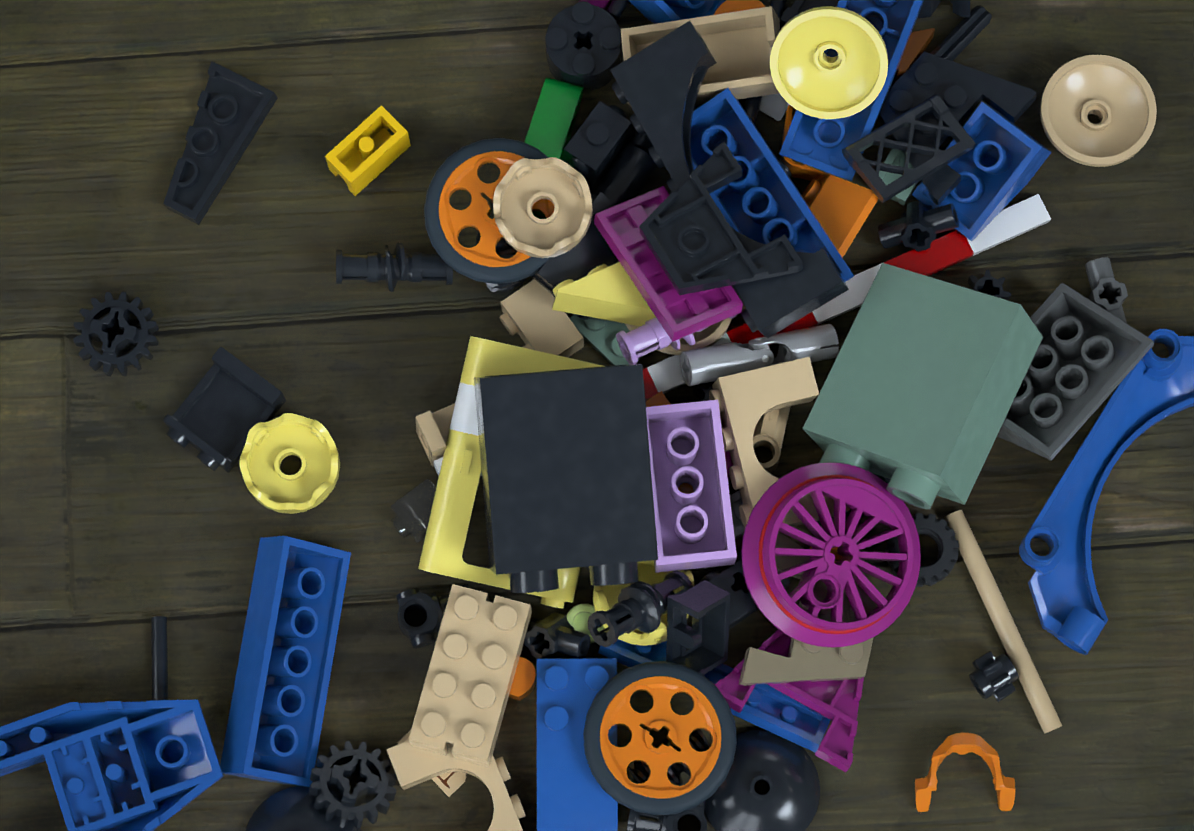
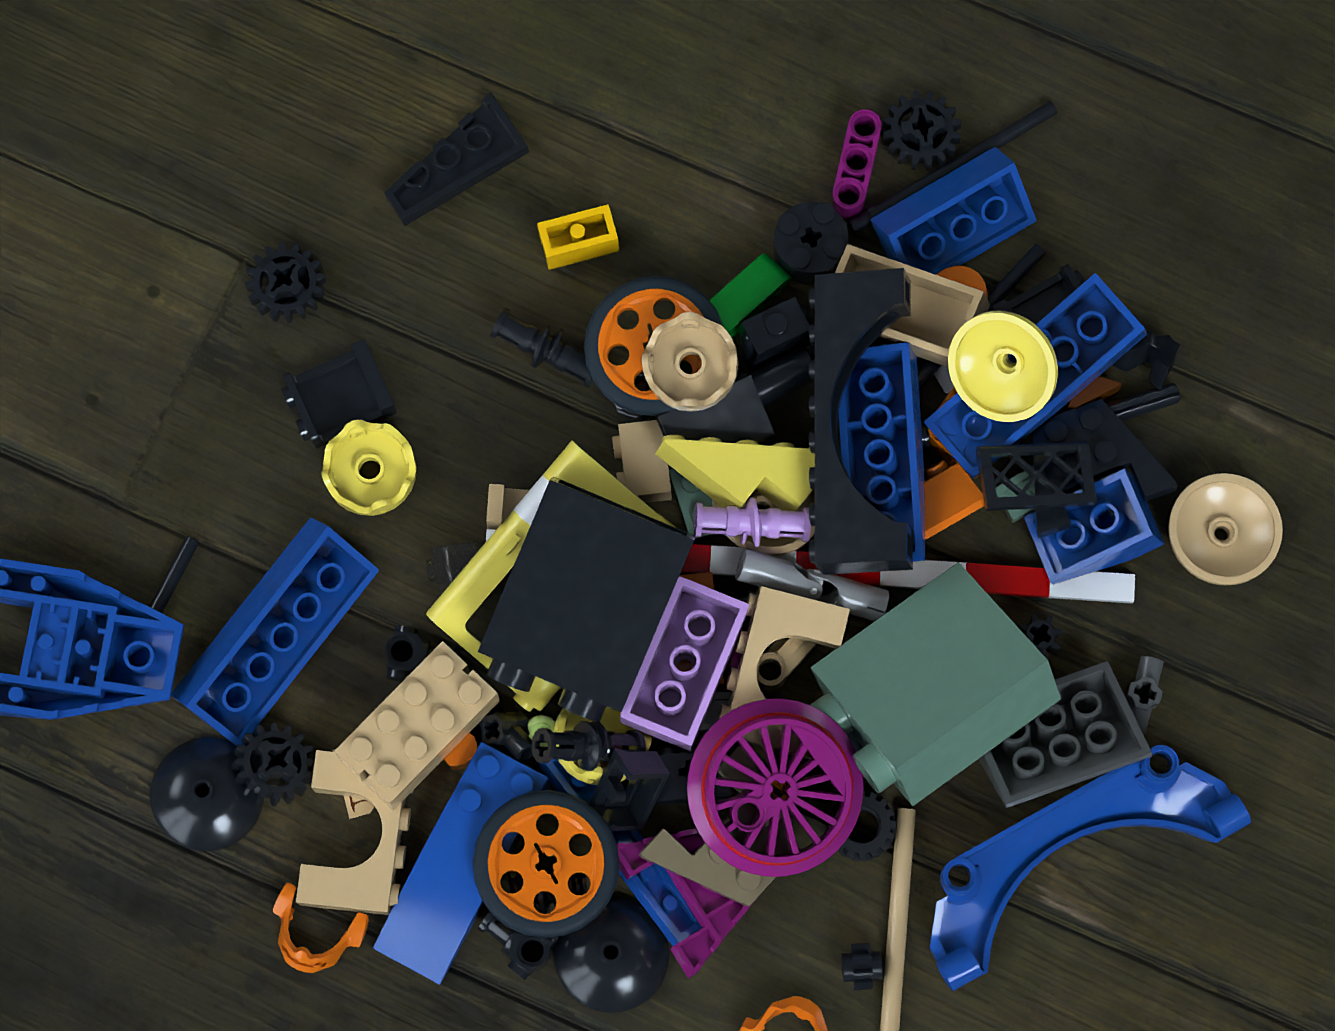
camera: 30 degrees right, 0 degrees up
magenta plate [594,186,743,342] -> none
black wing [639,142,803,296] -> none
black axle [878,201,959,252] -> none

